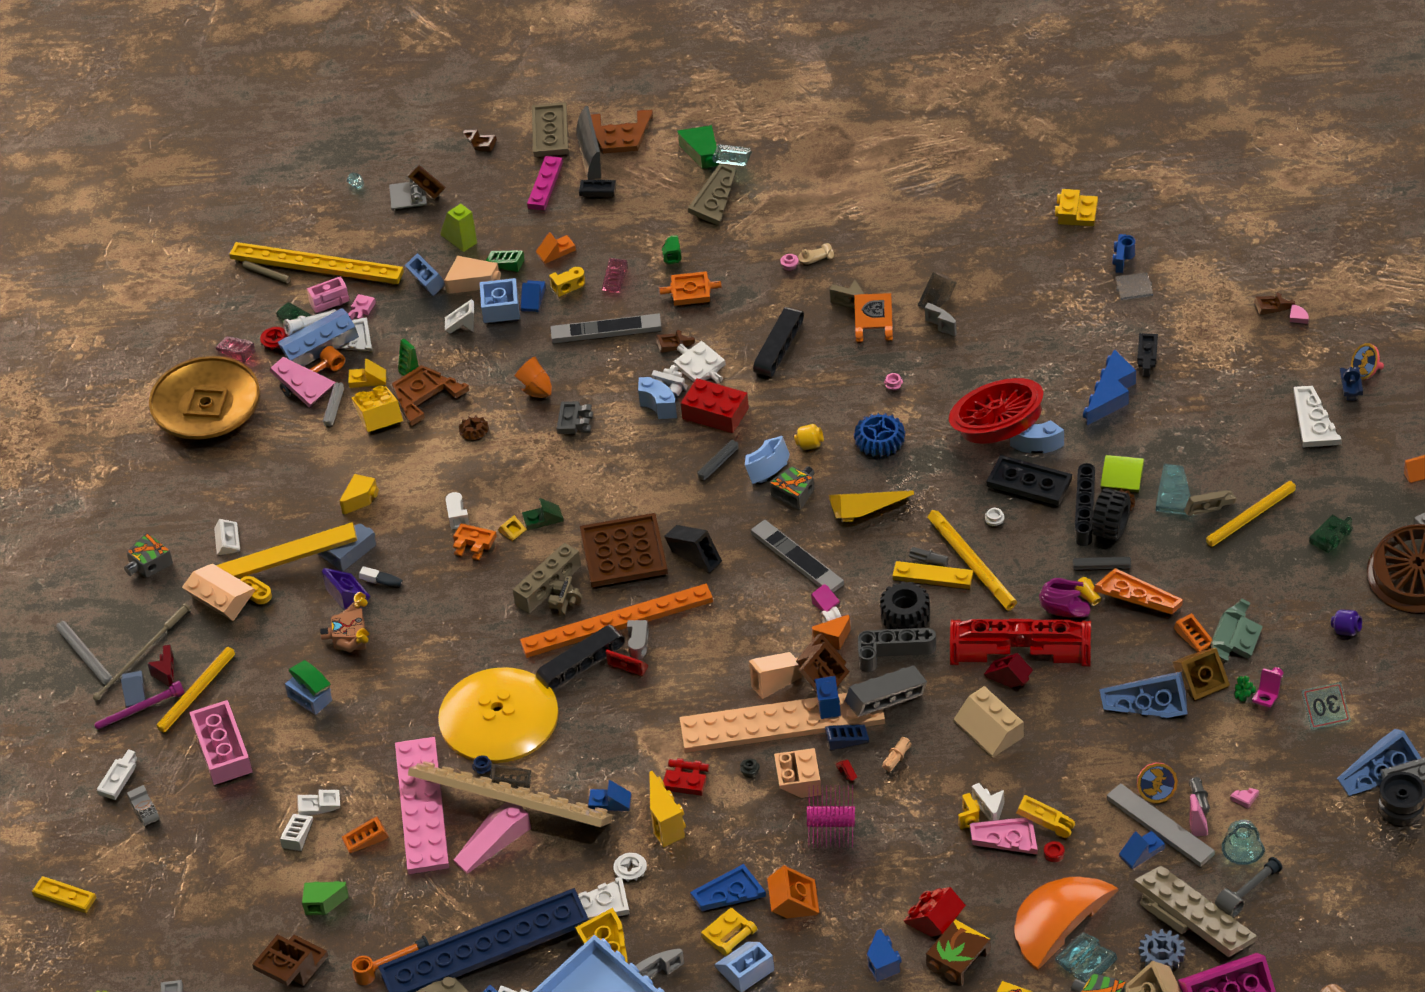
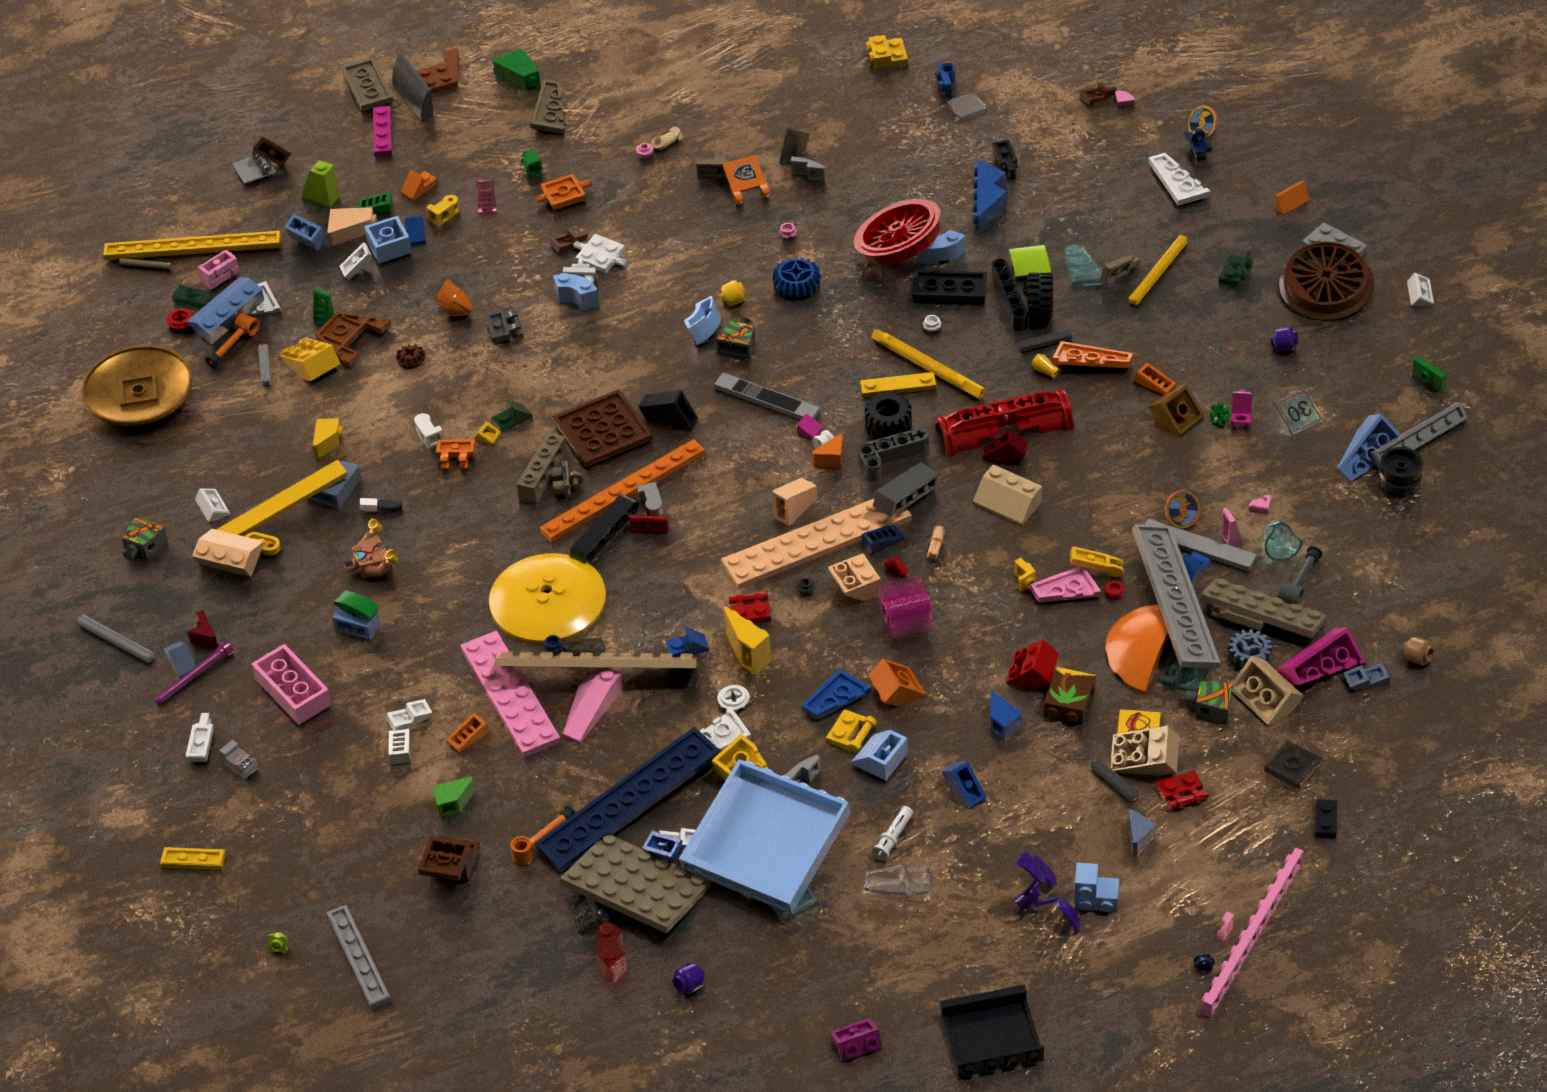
camera: 20 degrees left, 0 degrees up
dark tan piece [93,603,191,701] -> none
yellow axle [156,647,235,733] -> none
clear pink slope [216,336,256,363] -> none
bright pink wing [270,357,336,408] -> none
white pin [283,309,336,335] -> none
dark purple slope [322,568,371,611] -> none
clear light blue piece [346,172,365,190] -> none
bright pink plate [348,294,376,320] -> none
yellow slope [348,359,387,388] -> none
reddish brown slope [464,130,497,151] -> none
tile [551,313,662,343] -> none
black plate [579,180,616,197] -> none
red brick [681,378,749,433] -> none
dark grey axle [697,440,739,480] -> none
clear light blue plate [712,144,752,166] -> none
black beam [753,307,804,377] -> none
reddish brown bracket [796,633,850,692] -> none
blue slope [815,676,841,719] -> none
yellow wedge [829,491,914,522] -> none
dark grey axle [909,547,949,567] -> none
white slope [972,783,1004,821] -> none
magenta hair [1039,578,1090,618] -> none
medium blue wedge [1099,672,1188,718] -> none
dark grey axle [1188,777,1210,814] -> none
sand green plate [1210,598,1263,663] -> none
none -> light grey plate [1132,524,1221,668]

